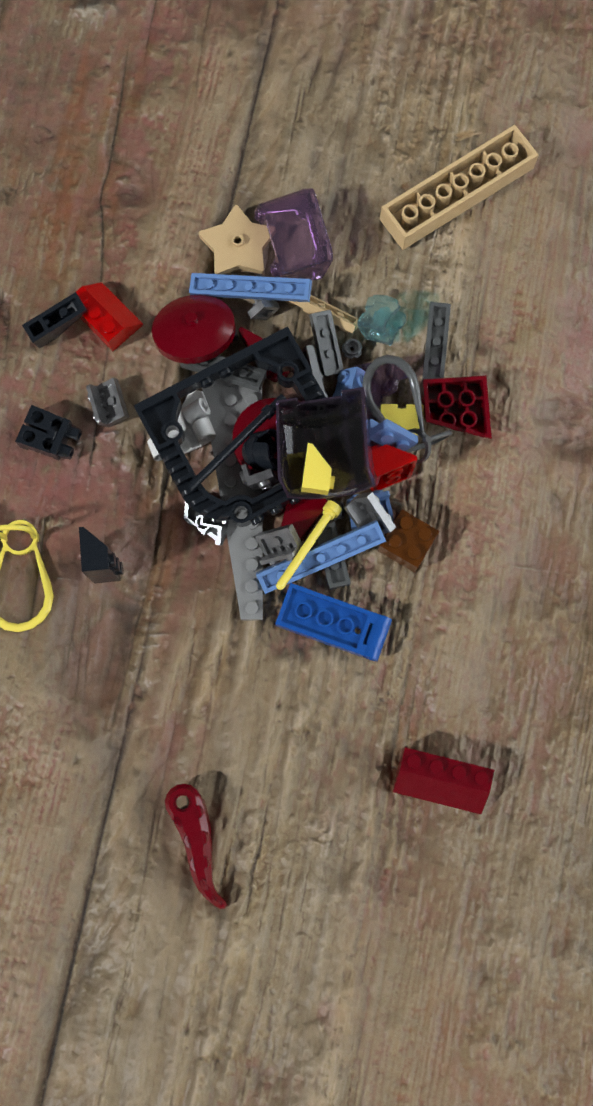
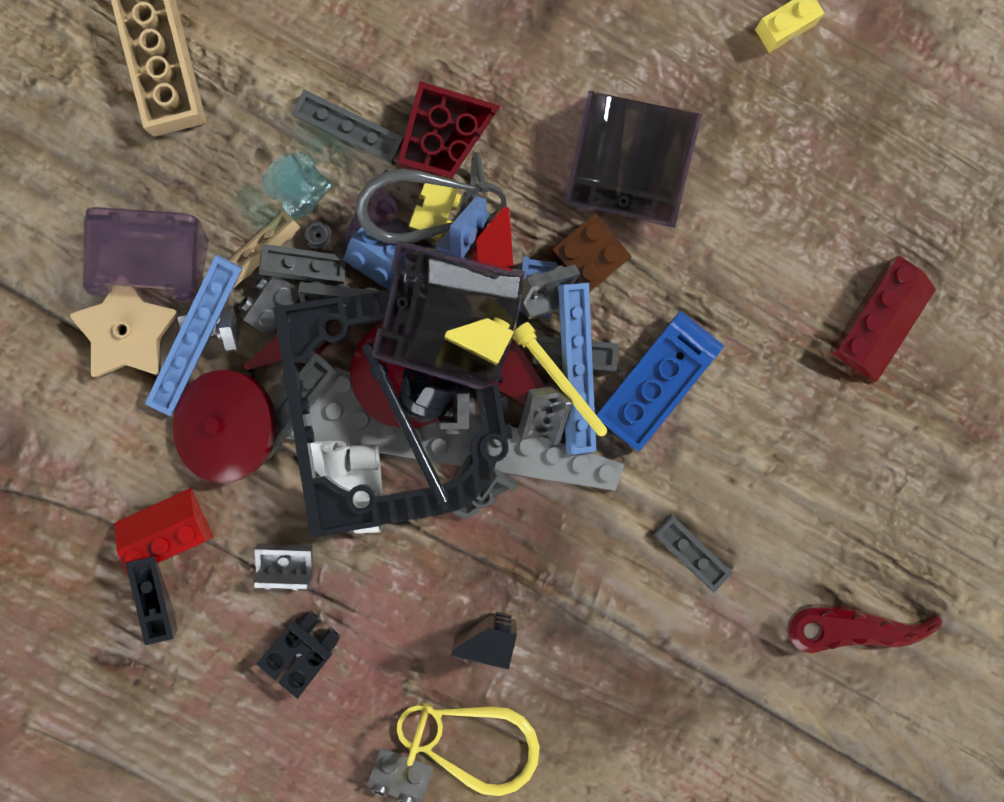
camera: 70 degrees left, 10 degrees up
none -> flat silver bracket [237,274,299,337]
none -> clear smoke windscreen [565,90,702,228]
none -> dark grey tile [652,514,733,593]

